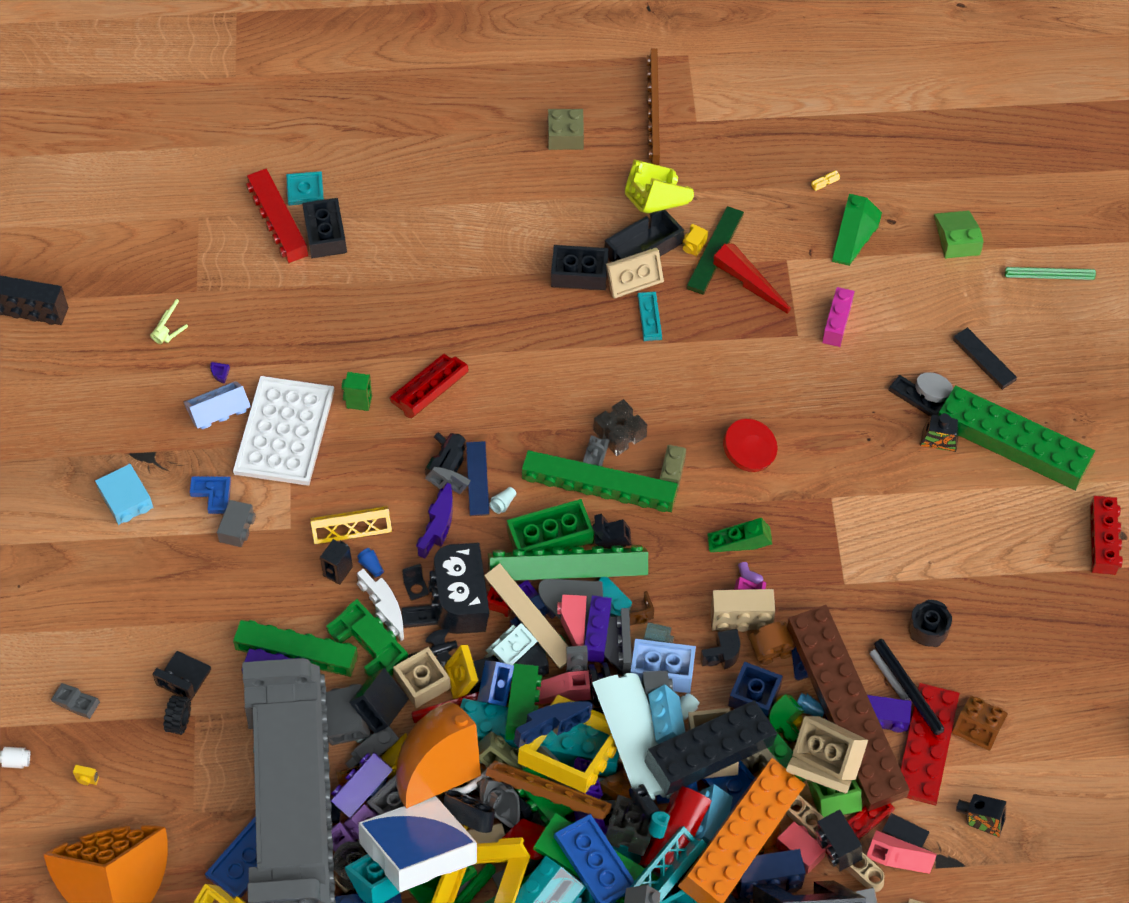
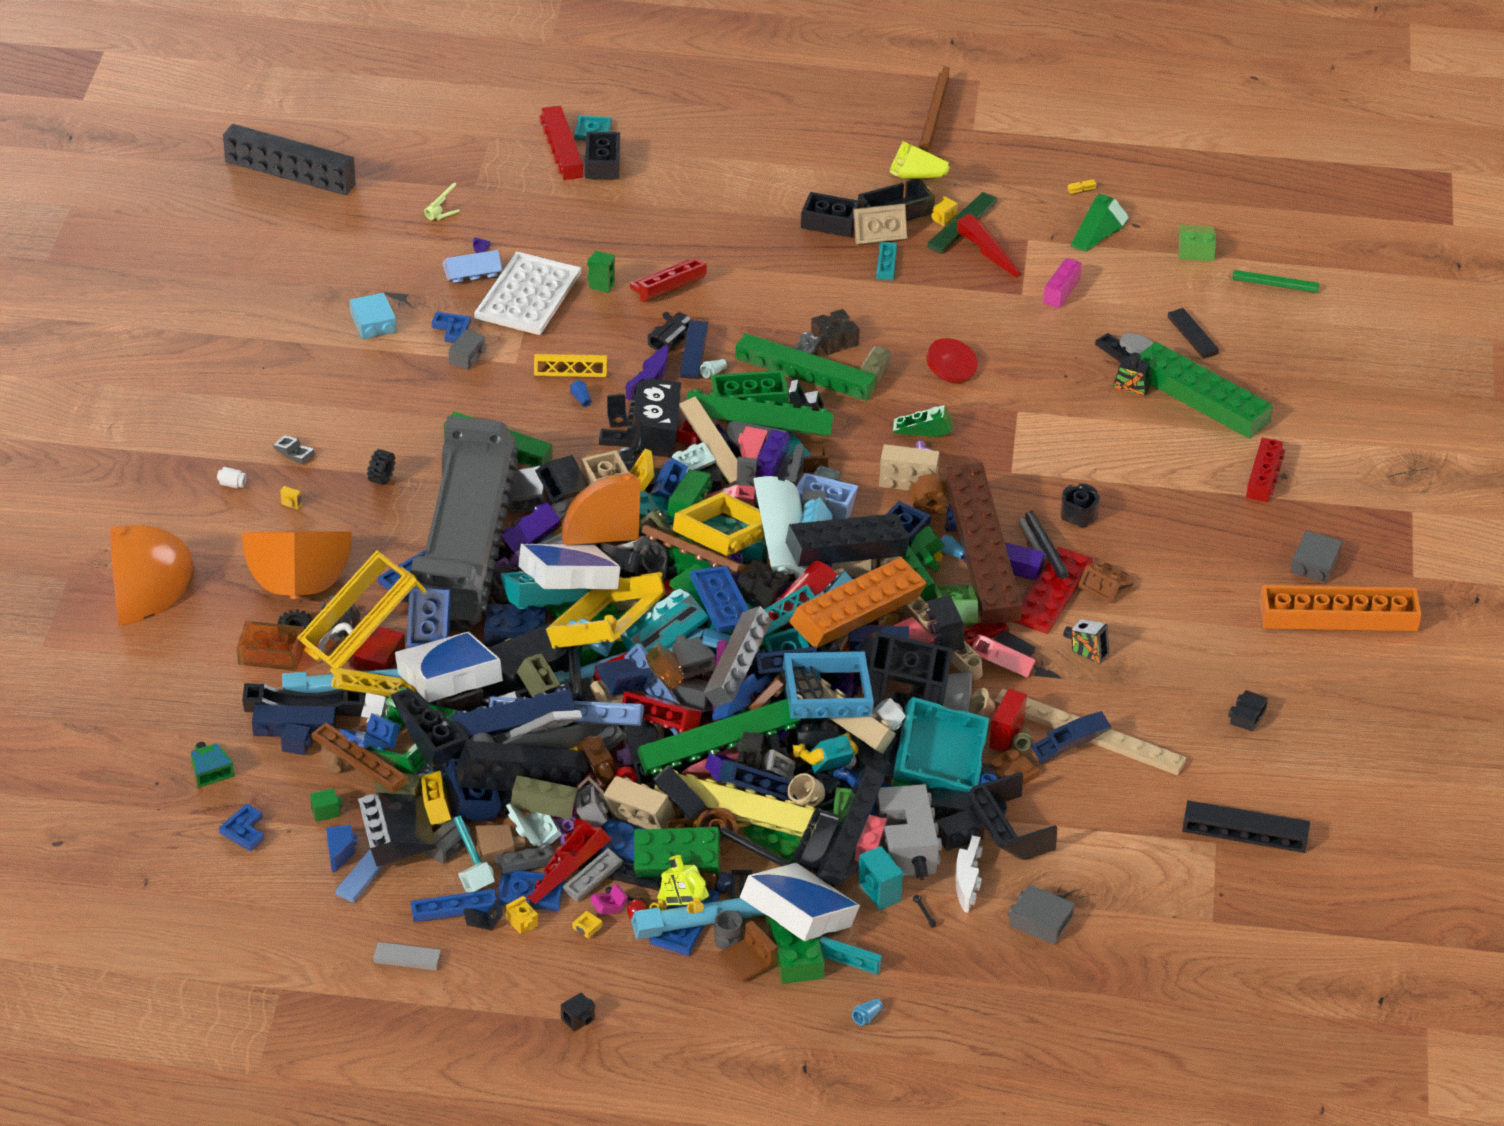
camera: 10 degrees right, 15 degrees down
black bracket [152,651,211,701] -> none
black brick [320,539,353,585] -> none
green bracket [326,599,408,677] -> none
white slope [357,569,404,641] -> none
dark grey slope [425,467,471,494] -> none
dark blue slope [514,701,593,748] -> none
olive brick [548,109,584,150] -> none
piece [629,784,670,839] -> none
black brick [700,629,741,670] -> none
tan tile [786,757,852,794] -> none
tan brick [792,716,868,780] -> none

